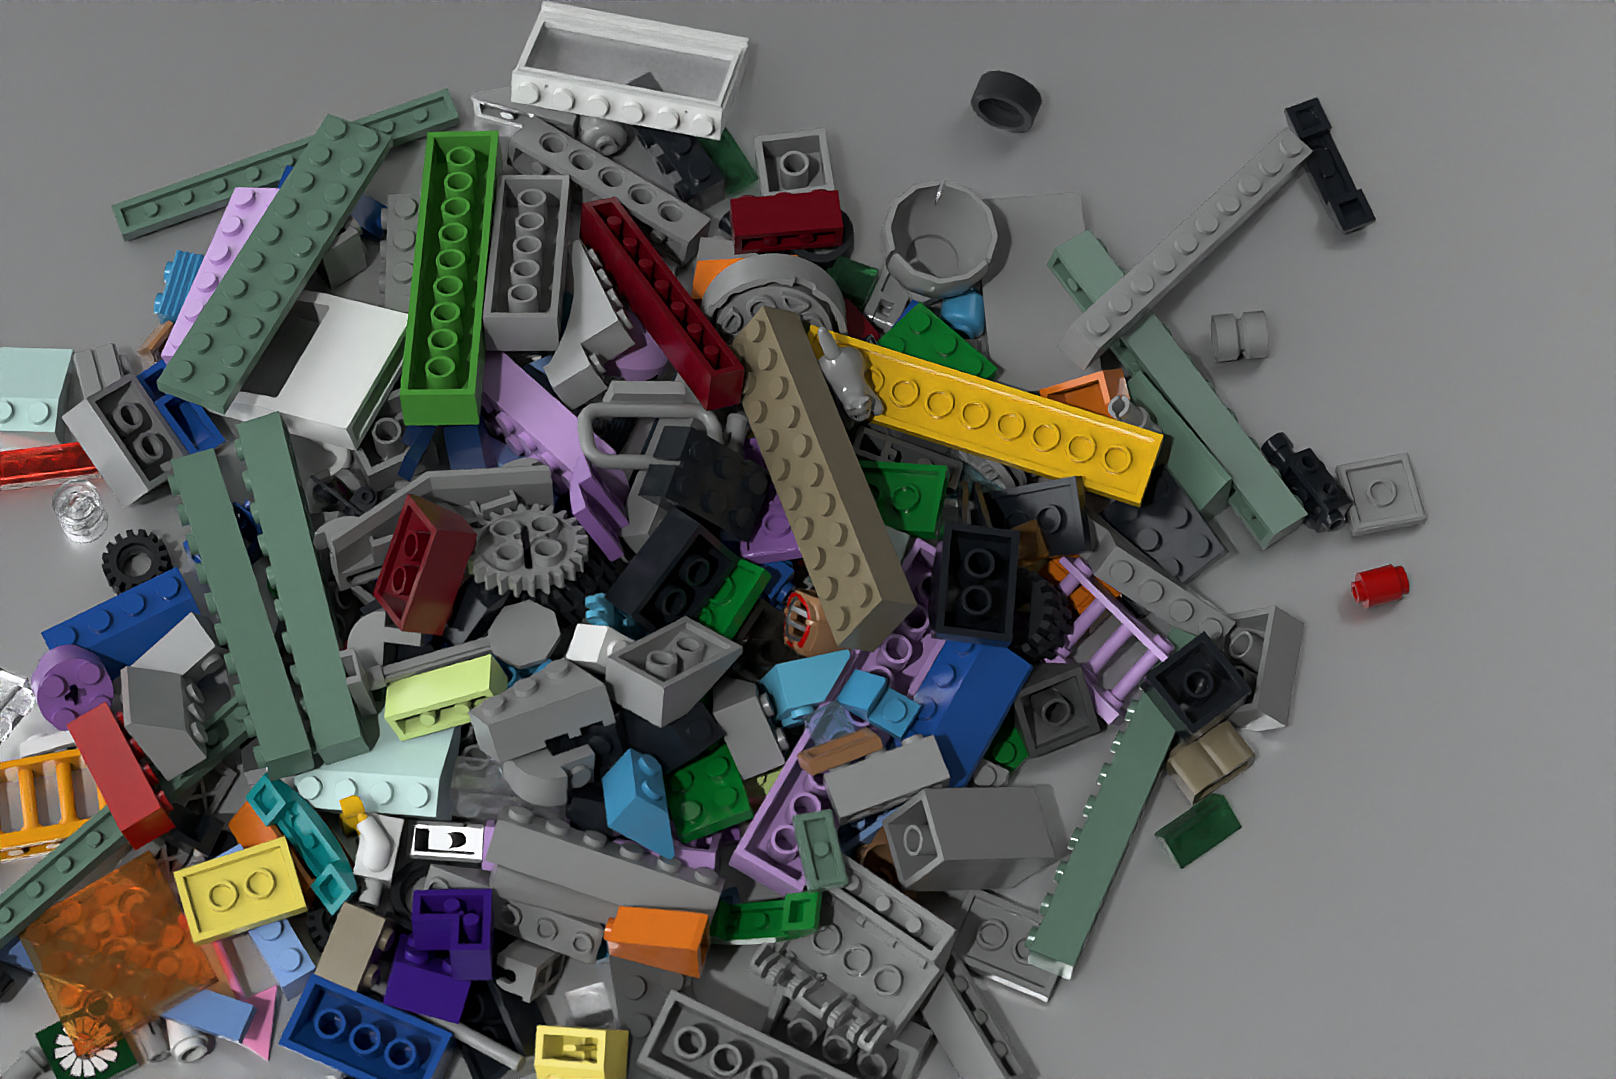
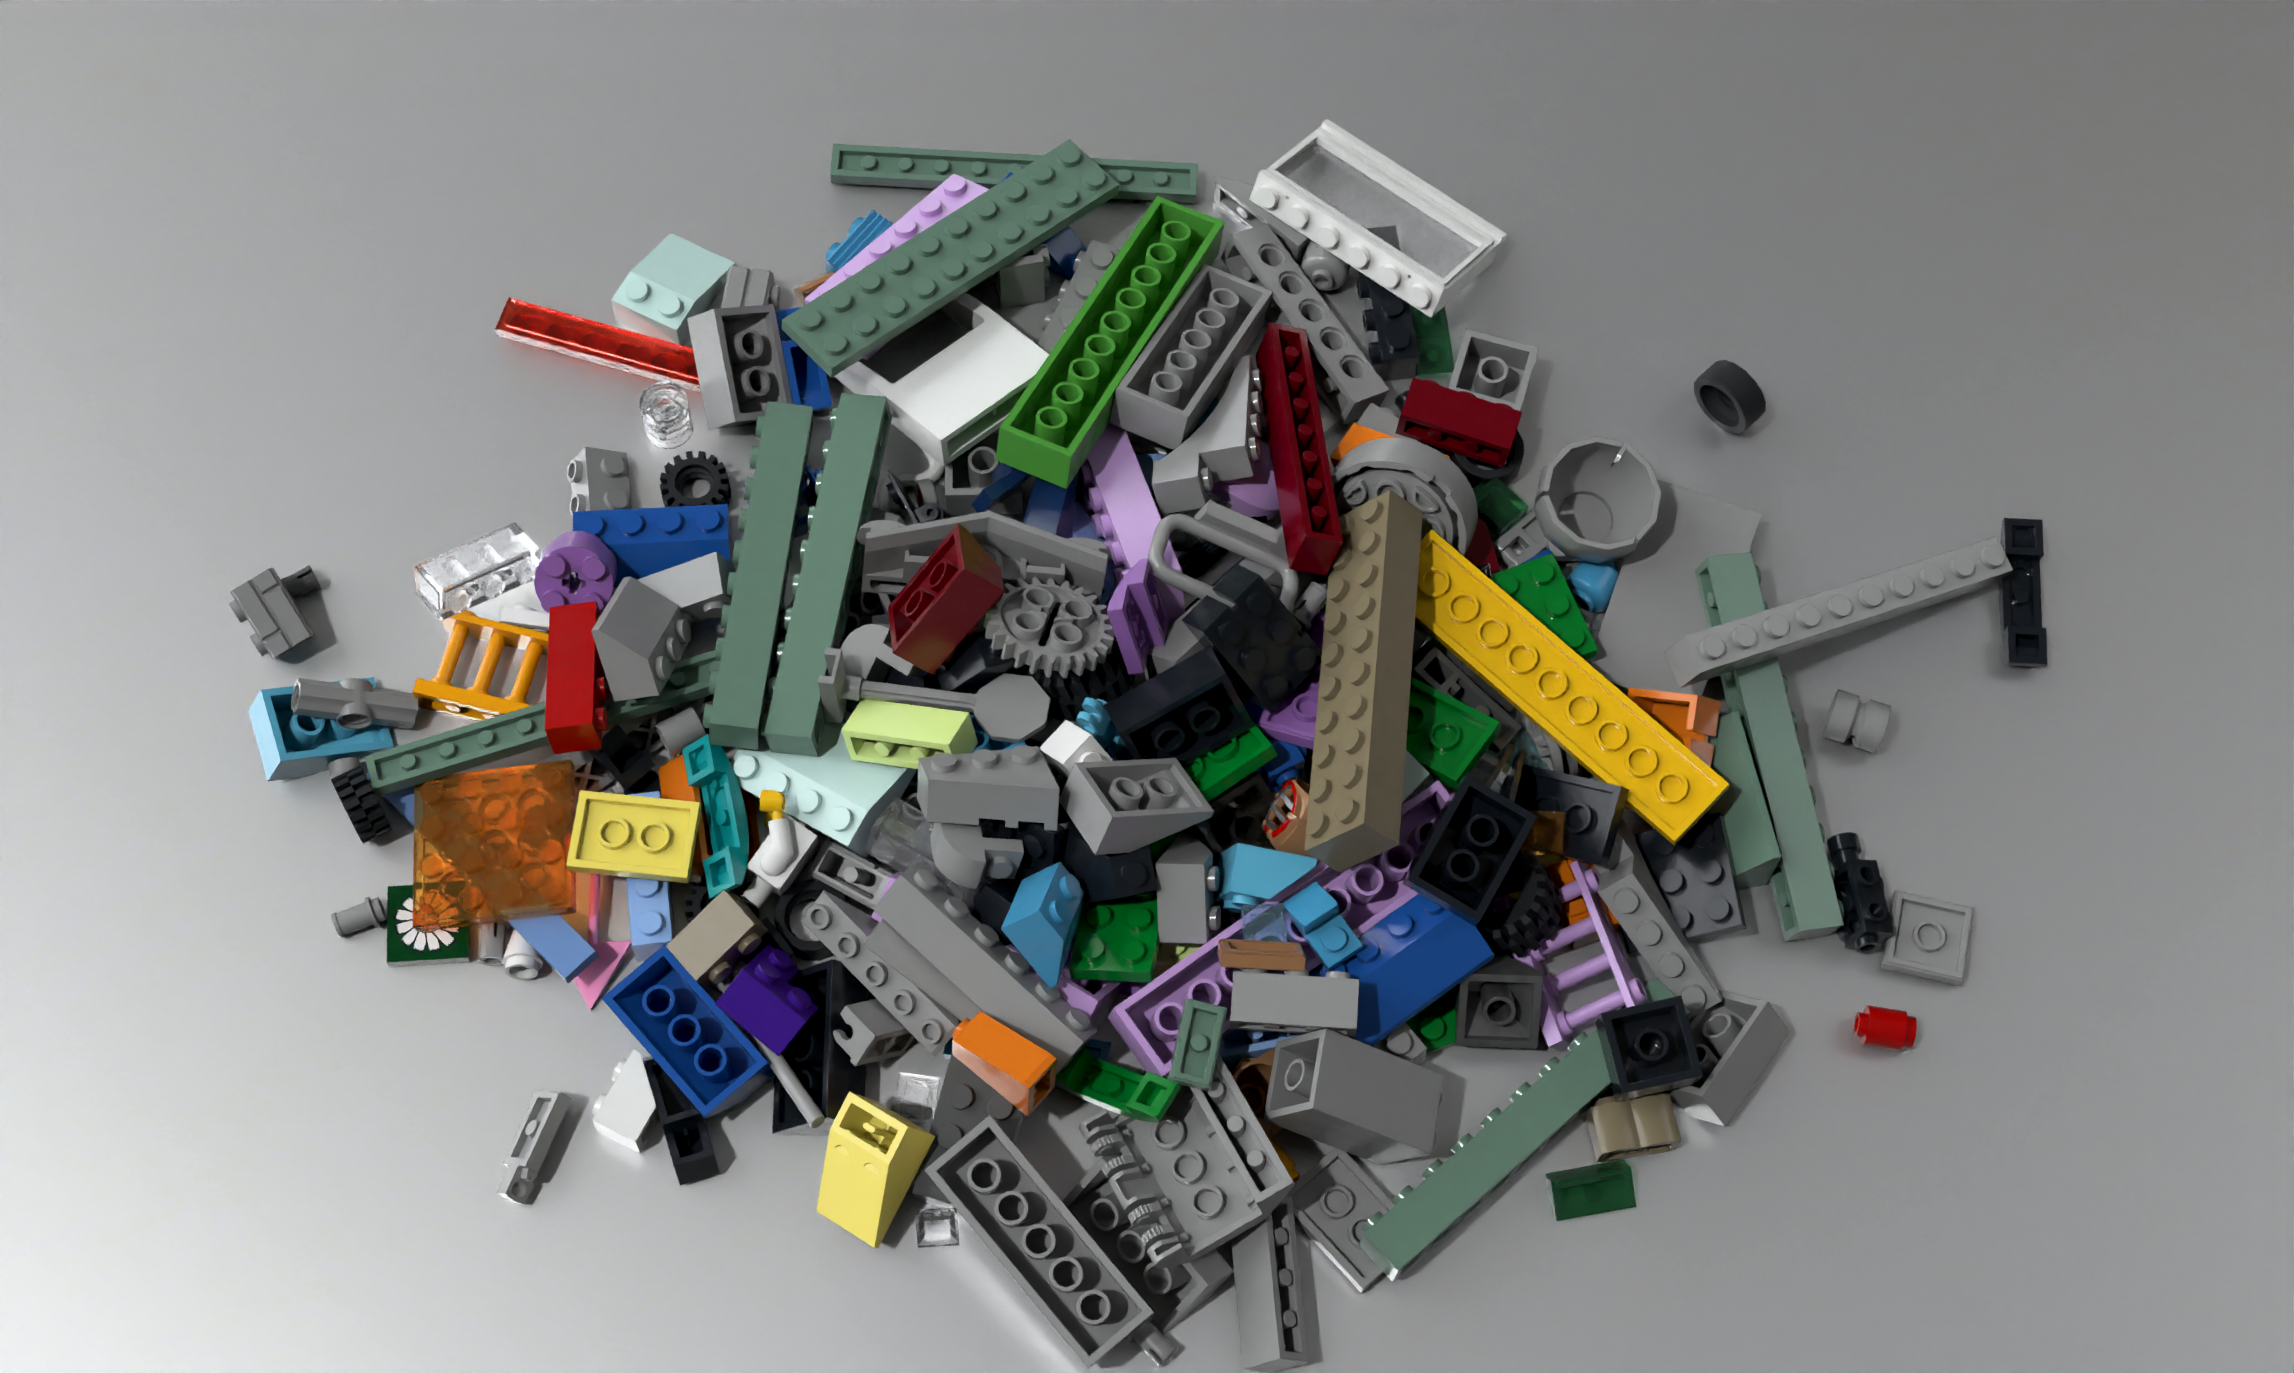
camera: 20 degrees right, 0 degrees up
dark purple brick [412,889,494,980] -> none
light grey animal [818,327,884,430] -> none
light grey pin [1108,395,1162,434] -> none
none -> light grey bracket [567,447,632,516]
none -> light grey piece [655,707,706,760]

